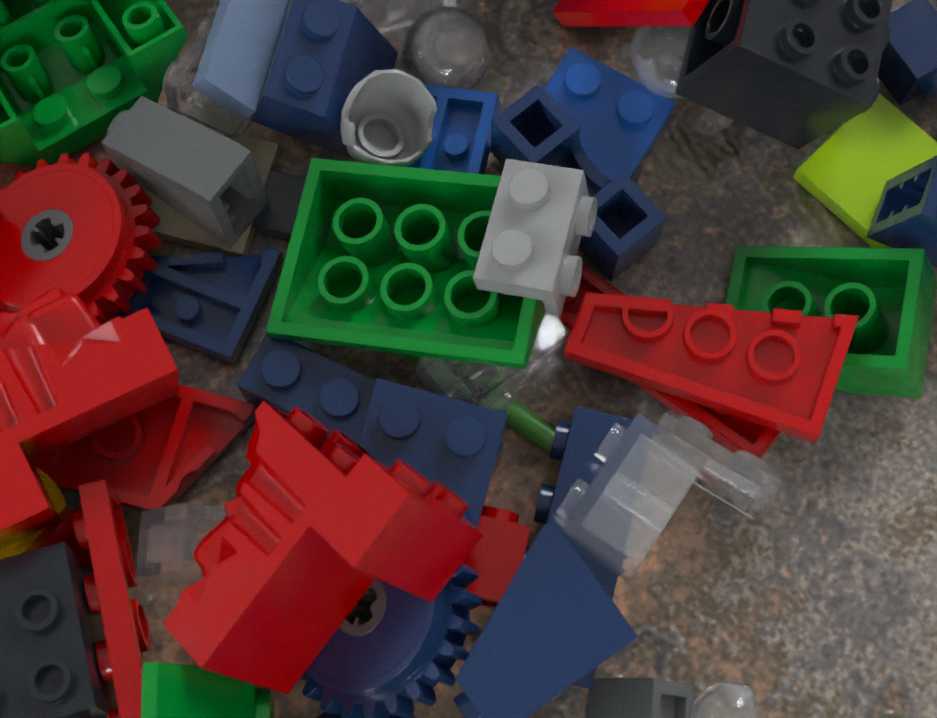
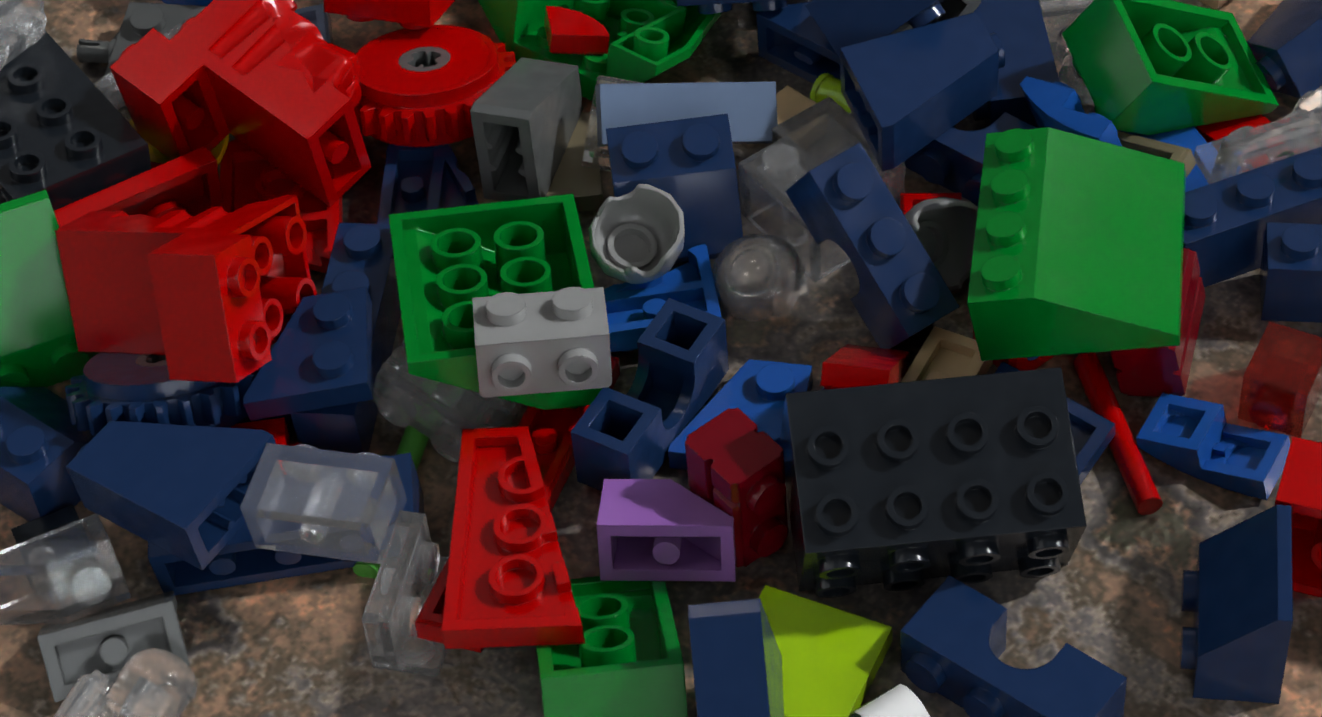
camera: 75 degrees right, 25 degrees down
none -> red tile [544,6,610,55]
none -> medium lavender slope [596,479,736,582]
none -> dark red brick [685,407,789,568]

